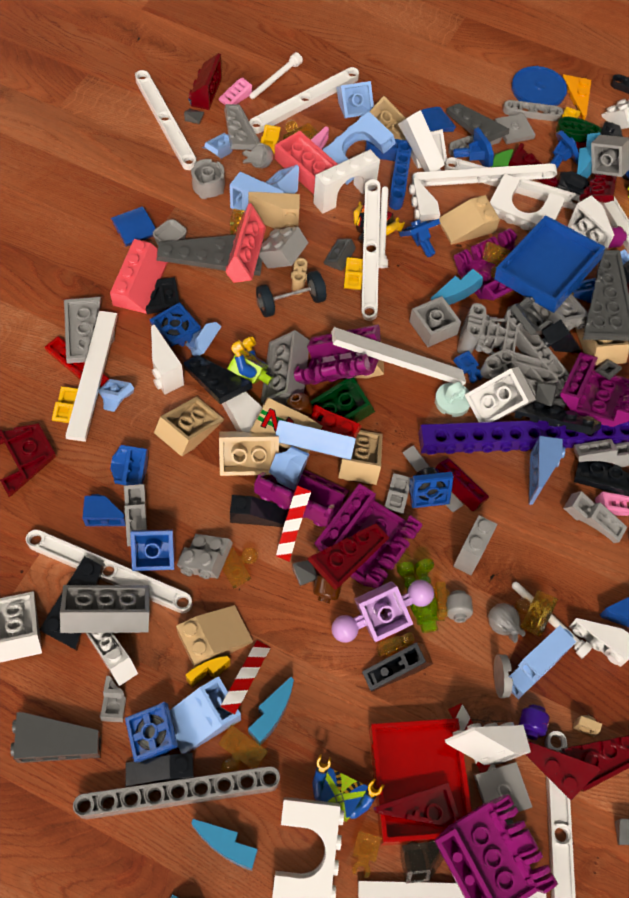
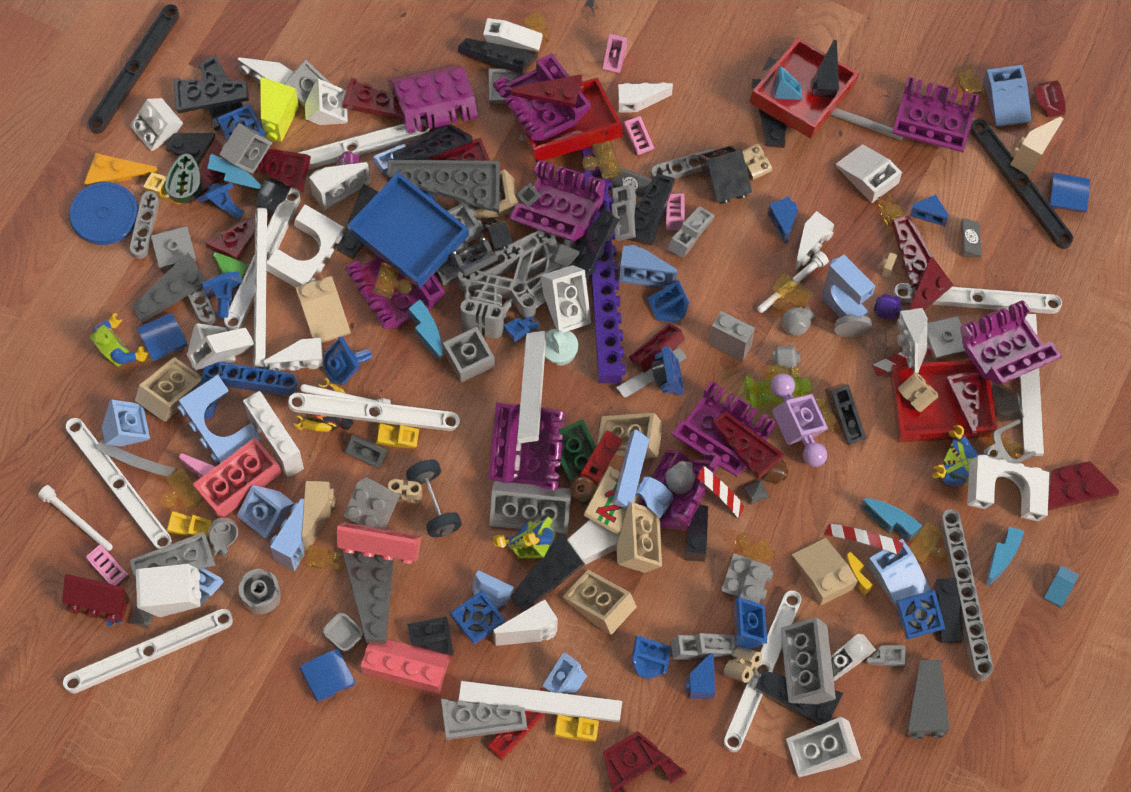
camera: 85 degrees left, 5 degrees up
light grey slope [385,473,410,514] -> none
none -> torso [90,313,149,367]
none -> light grey sticker [96,440,175,477]
none -> white slope [136,564,201,617]
none -> blue slope [647,280,690,323]
none -> light grey piece [665,461,695,494]
none -> tan piece [724,646,762,683]
none -> tan piece [898,372,938,412]
none -> light grey piece [983,419,1036,464]

